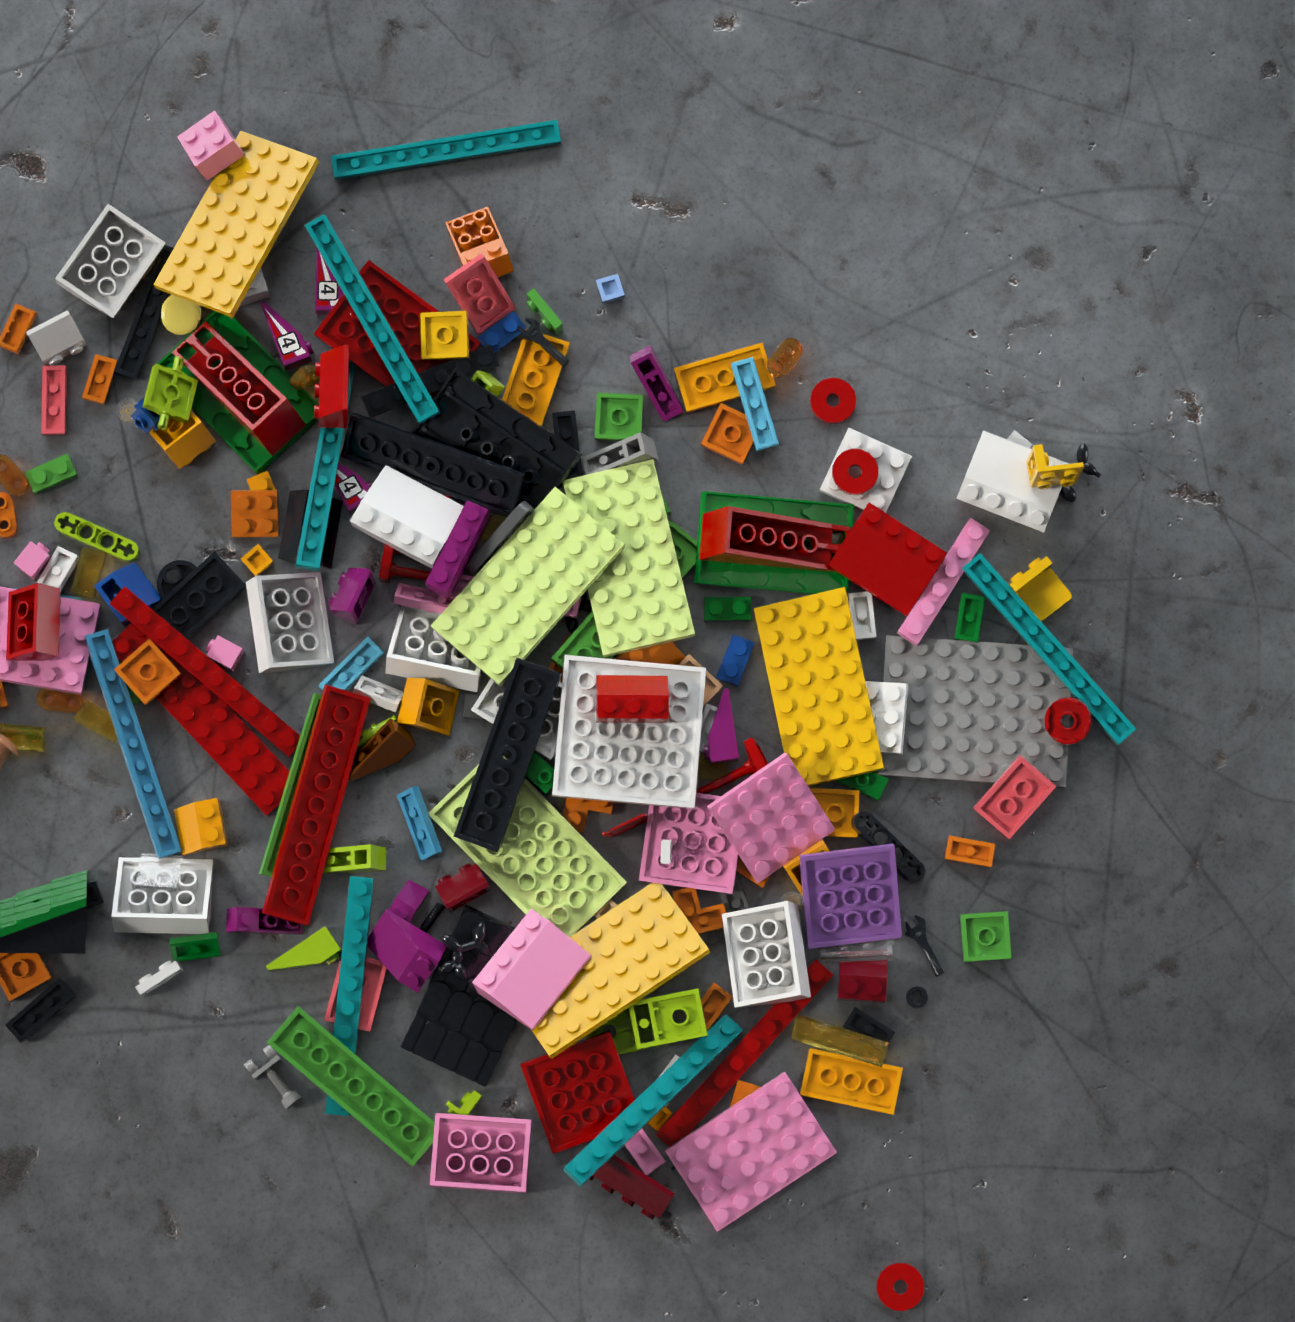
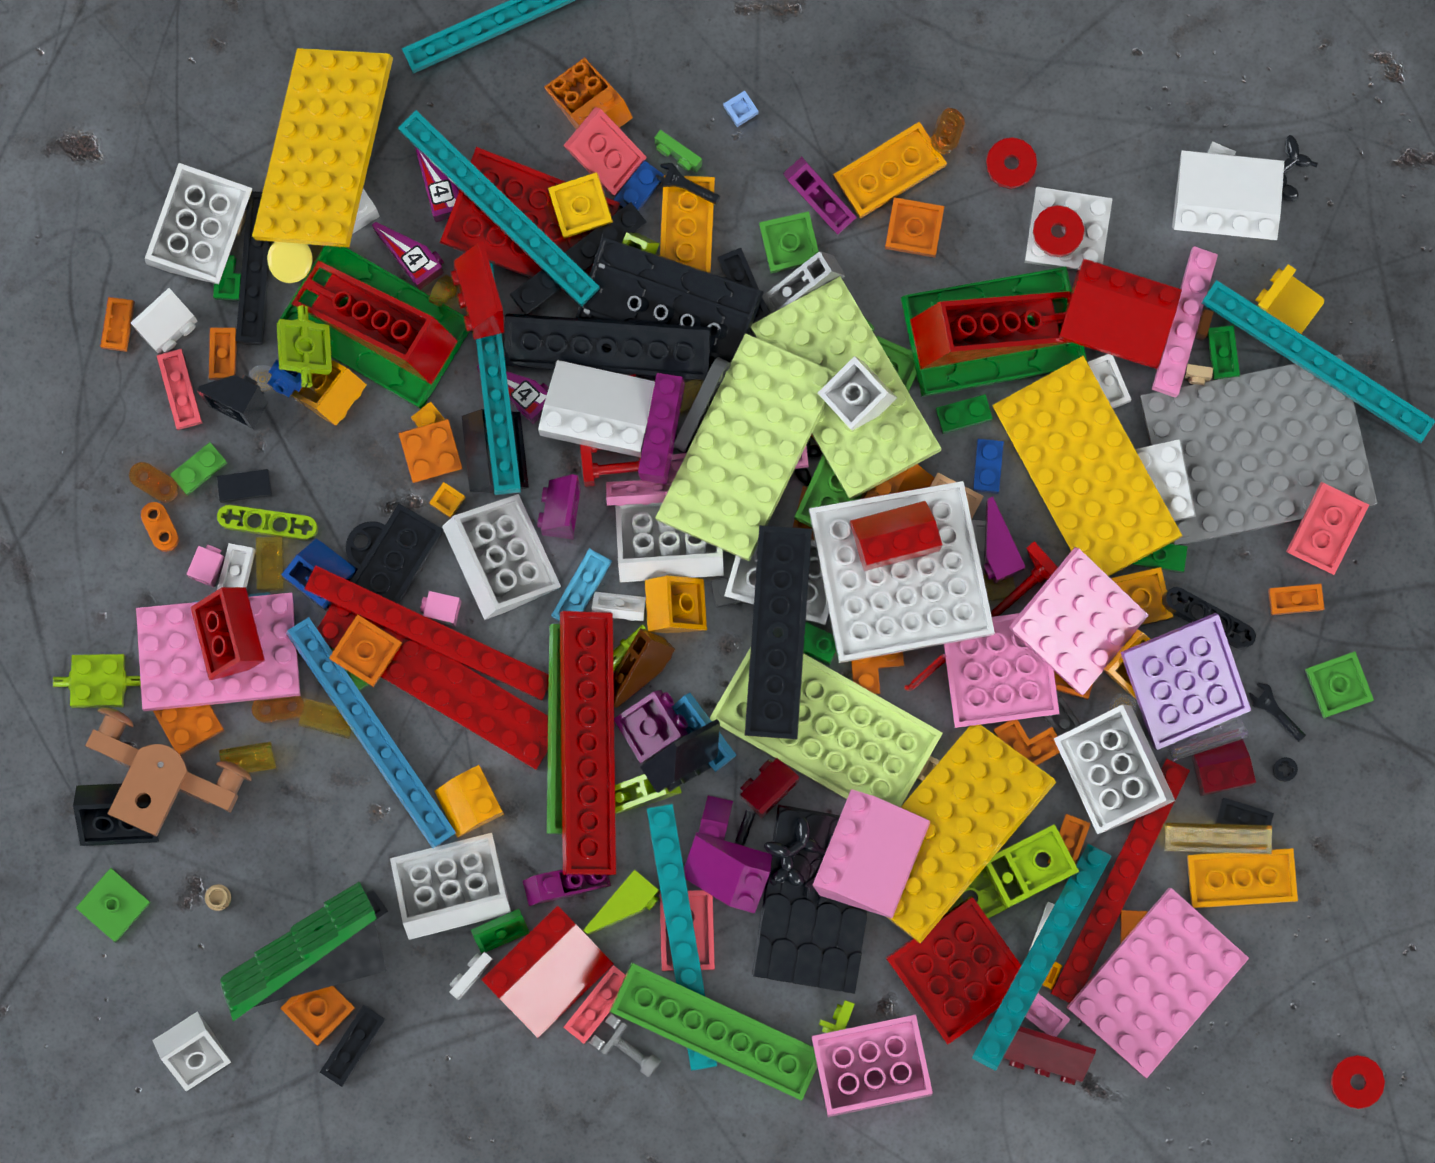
camera: 15 degrees left, 0 degrees up
clear piece [135,853,183,890] -> none
bright pink brick [177,111,245,181] -> none
white tile [660,840,673,864] -> none
medium azure tile [731,357,779,452] -> none
yellow bracket [1026,444,1084,489] -> none
red tile [1044,697,1092,745] -> none
none -> black slope [197,375,268,429]
none -> green plate [213,255,241,301]
none -> black tile [217,469,272,503]
none -> slope [481,906,614,1038]
none -> coral plate [563,965,626,1044]
none -> magenta plate [614,690,688,763]
none -> black slope [640,719,720,793]
none -> white slope [818,356,897,431]
none -> tan plate [1183,364,1213,385]
none -> reddish brown tile [1194,309,1214,341]

